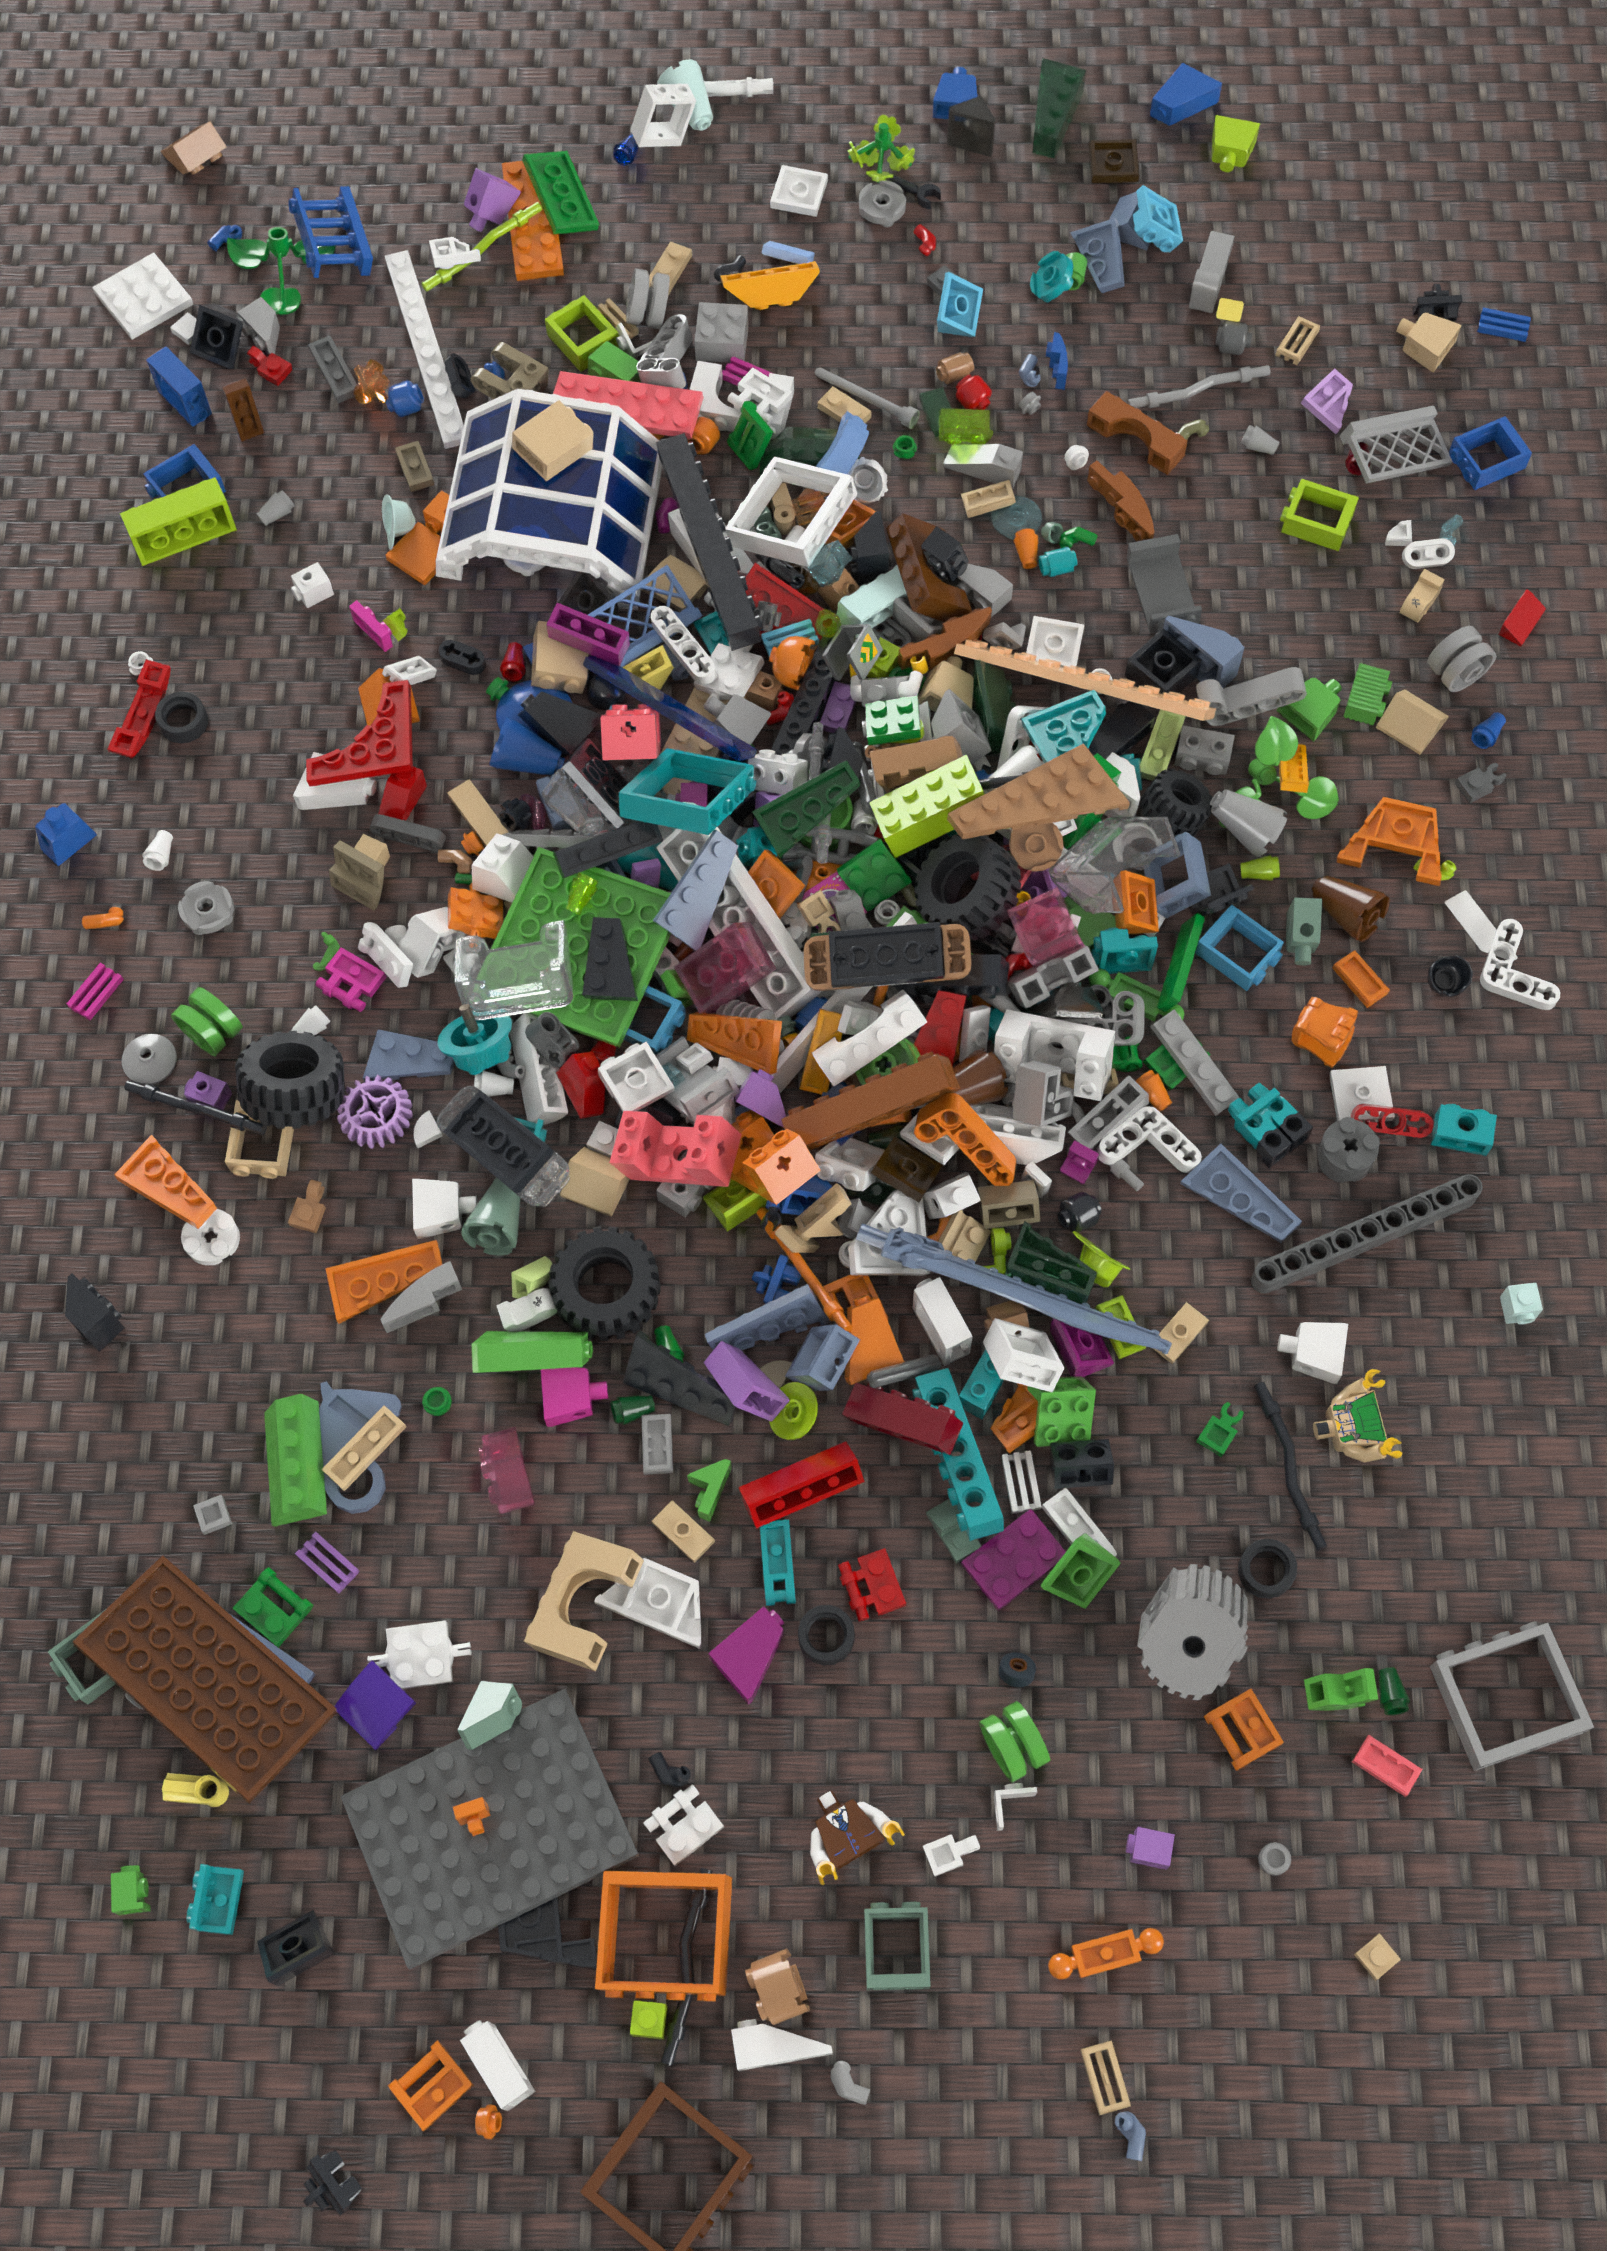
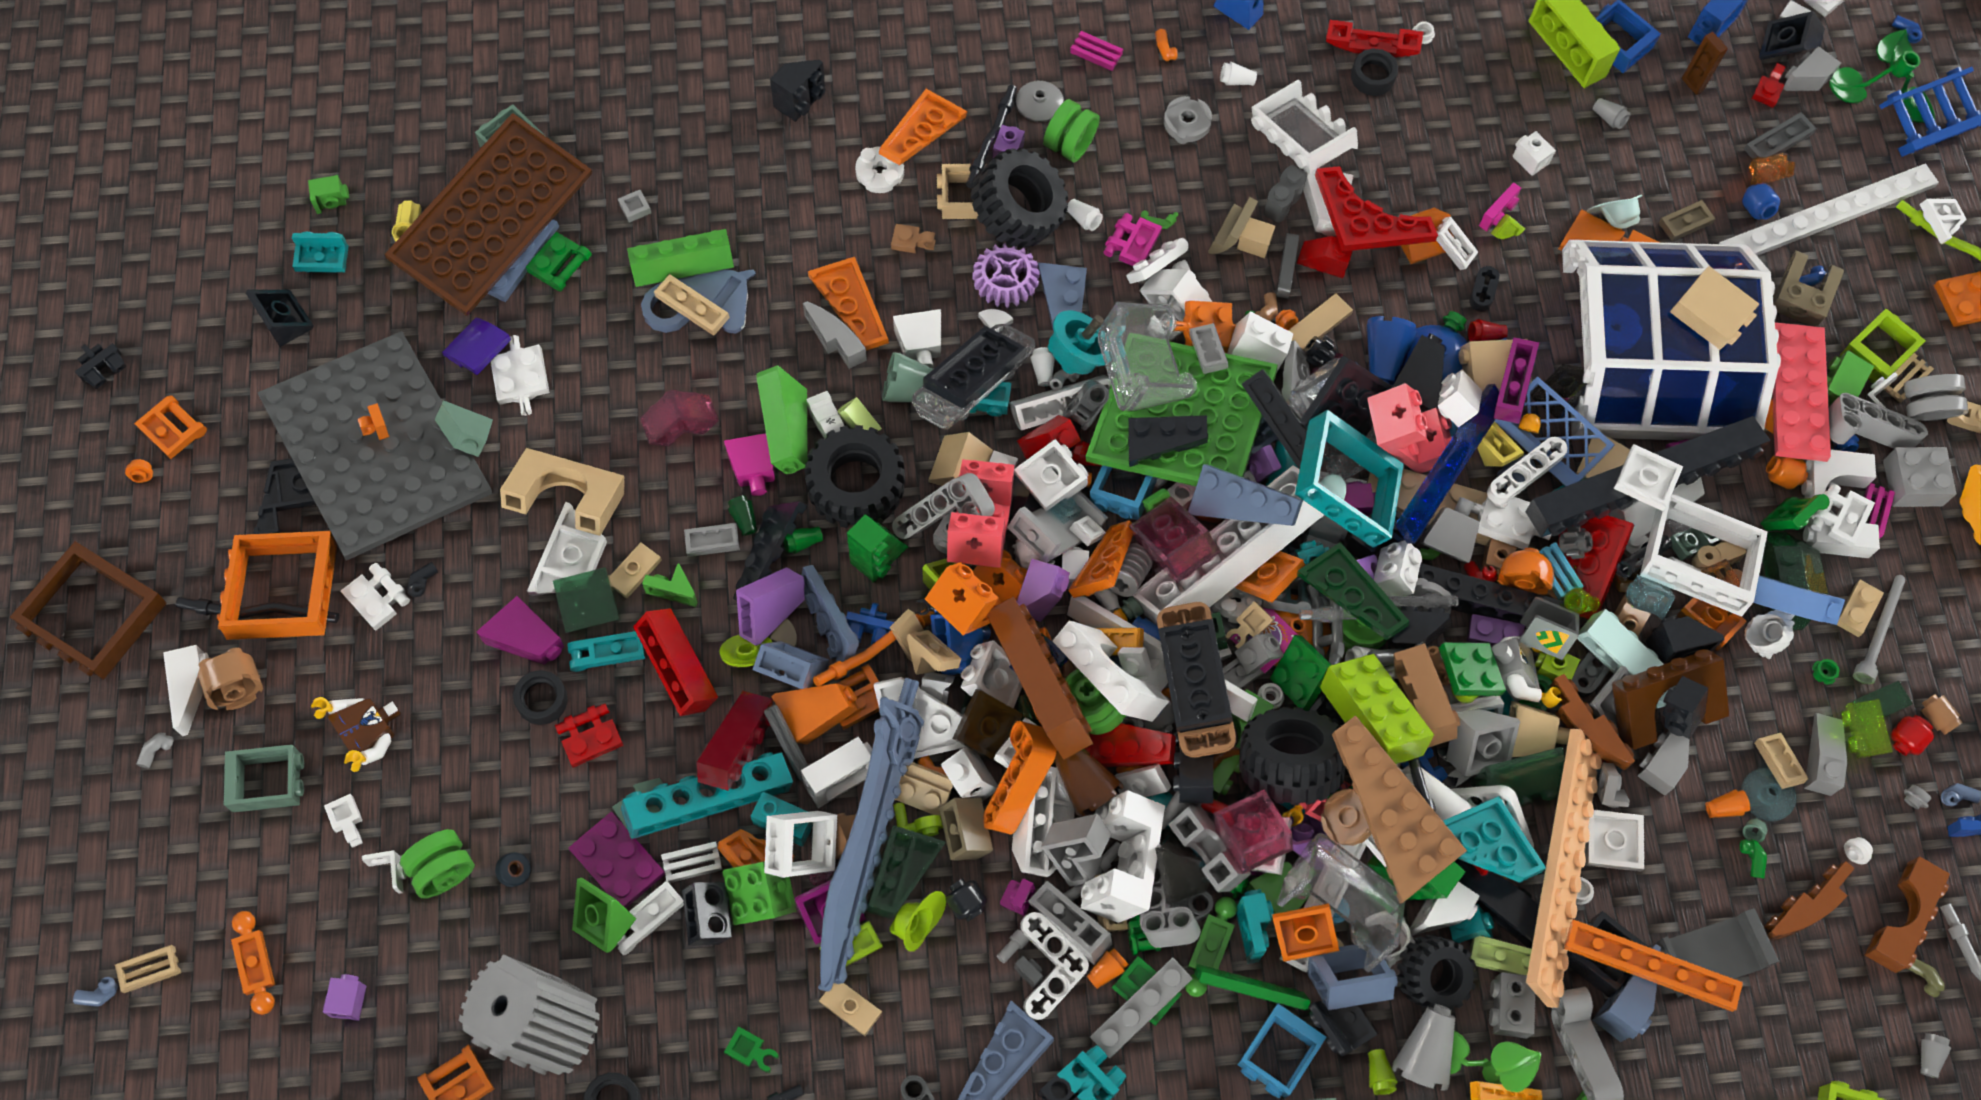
camera: 80 degrees right, 0 degrees up
medium lavender tile [295,1532,360,1593] -> none
green plate [422,1387,452,1416] -> none
black plate [444,353,475,399] -> none
white window [460,2020,535,2111] -> none
clear neon green cone [565,872,598,915] -> none
lime brick [630,2001,668,2040] -> none
white tile [1021,1161,1052,1198] -> none
teal brick [1038,547,1077,577] -> none
none -> clear green brick [553,567,621,633]
none -> green wedge [847,514,909,583]
none -> light grey beam [892,473,995,539]
none -> dark grey plate [1014,956,1043,989]
none -> light grey plate [1189,323,1228,374]
none -> white window [1251,80,1358,175]
none -> dark grey brick [1264,165,1307,223]
none -> white brick [1438,370,1482,428]
none -> light orange hinge [1518,413,1541,434]
none -> orange plate [1564,920,1743,1012]
none -> white tile [1614,444,1683,511]

